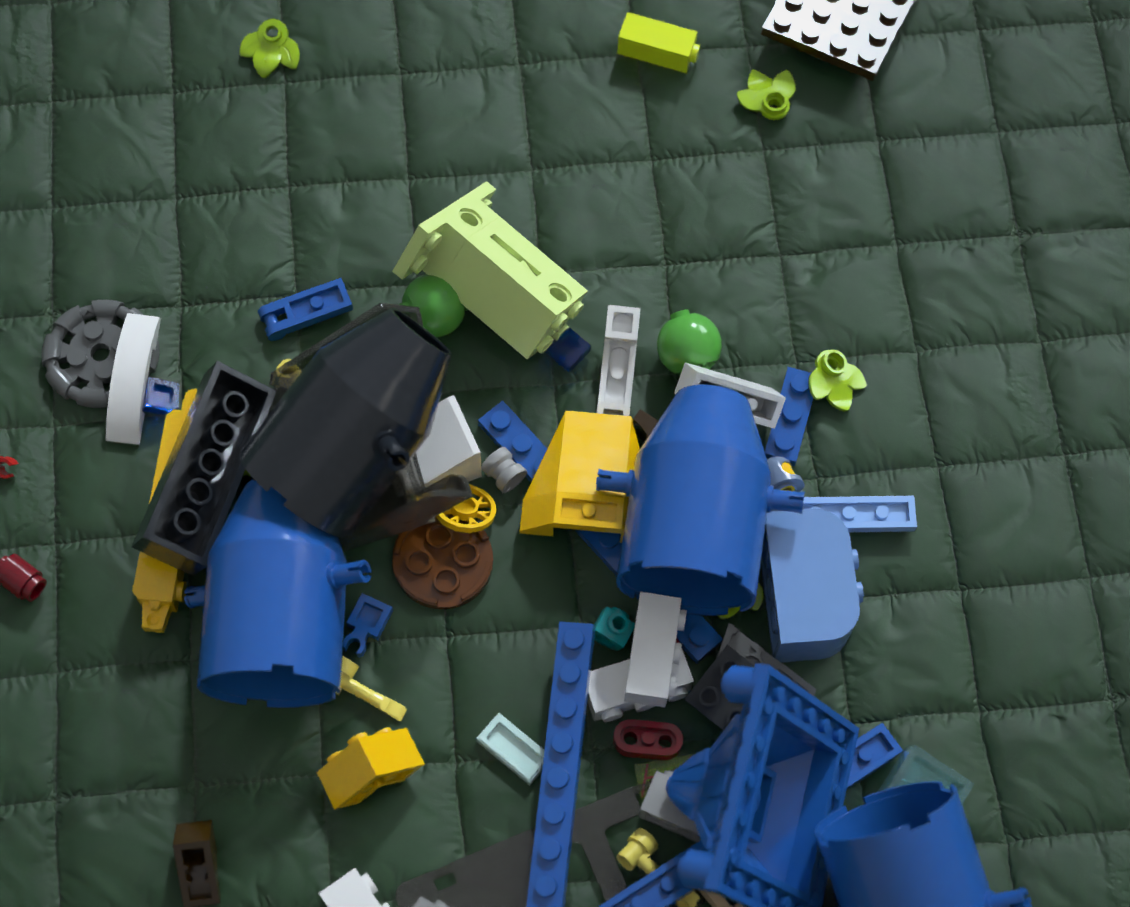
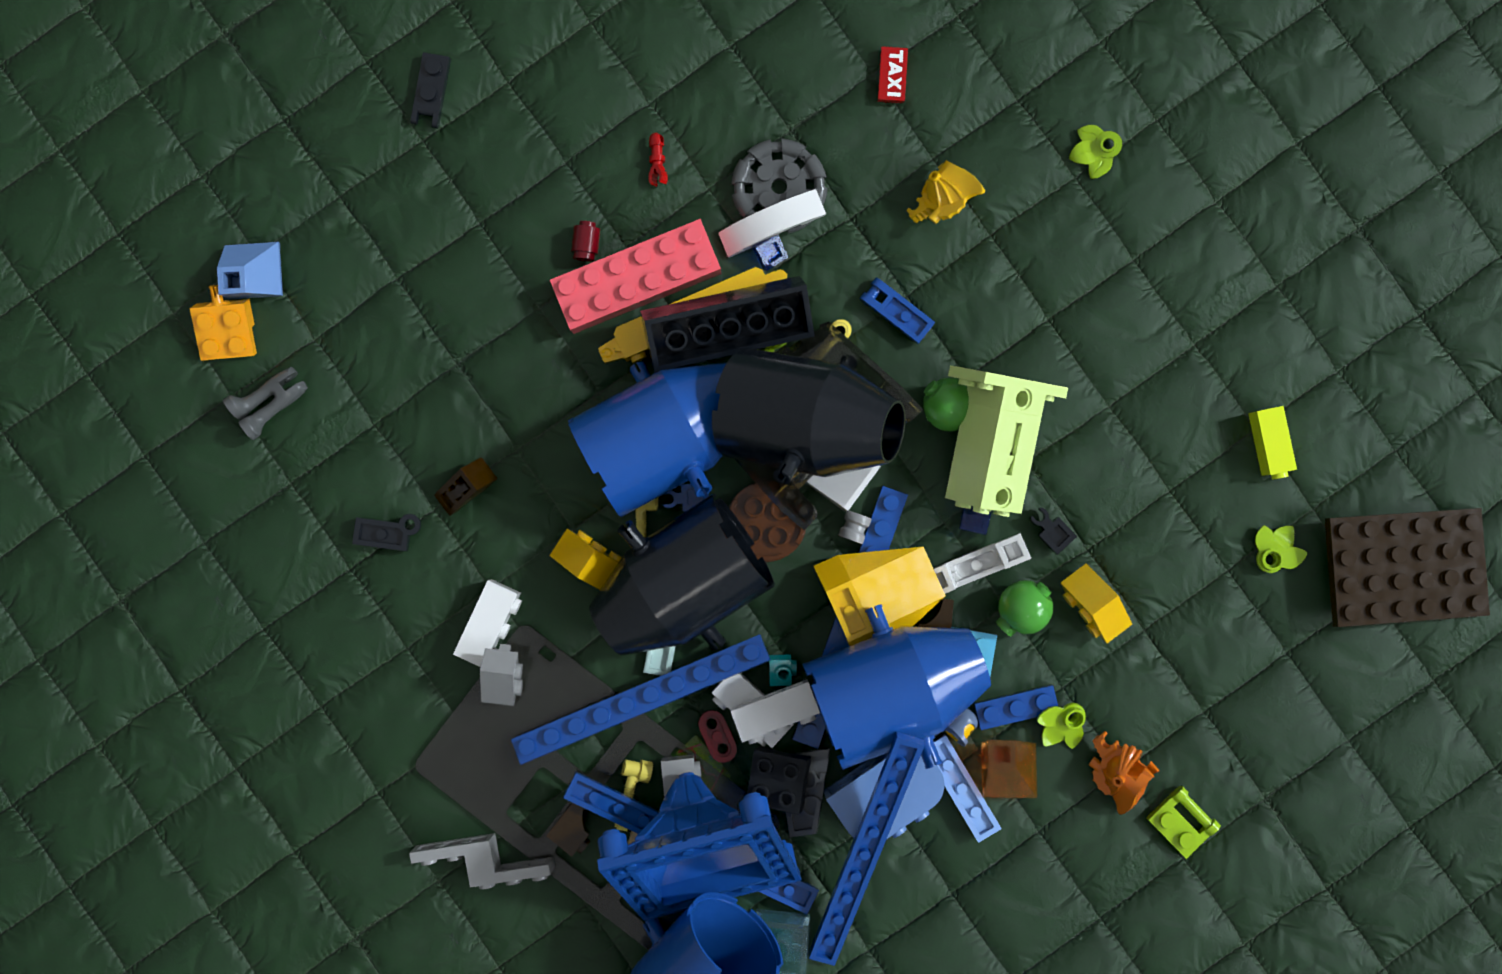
camera: 60 degrees right, 20 degrees up
yellow wheel [433,484,496,533] -> none
white brick [674,362,786,429] -> none
none -> coral brick [550,219,721,334]
none -> black piece [589,493,775,656]
none -> blue plate [809,732,925,966]
none -> red tile [878,47,908,103]
none -> yellow helmet [907,160,985,224]
none -> clear orange slope [981,740,1037,799]
none -> black plate [1029,508,1077,555]
none -> yellow brick [1061,564,1132,644]
none -> orange helmet [1089,731,1159,815]
none -> lime plate [1146,786,1221,859]

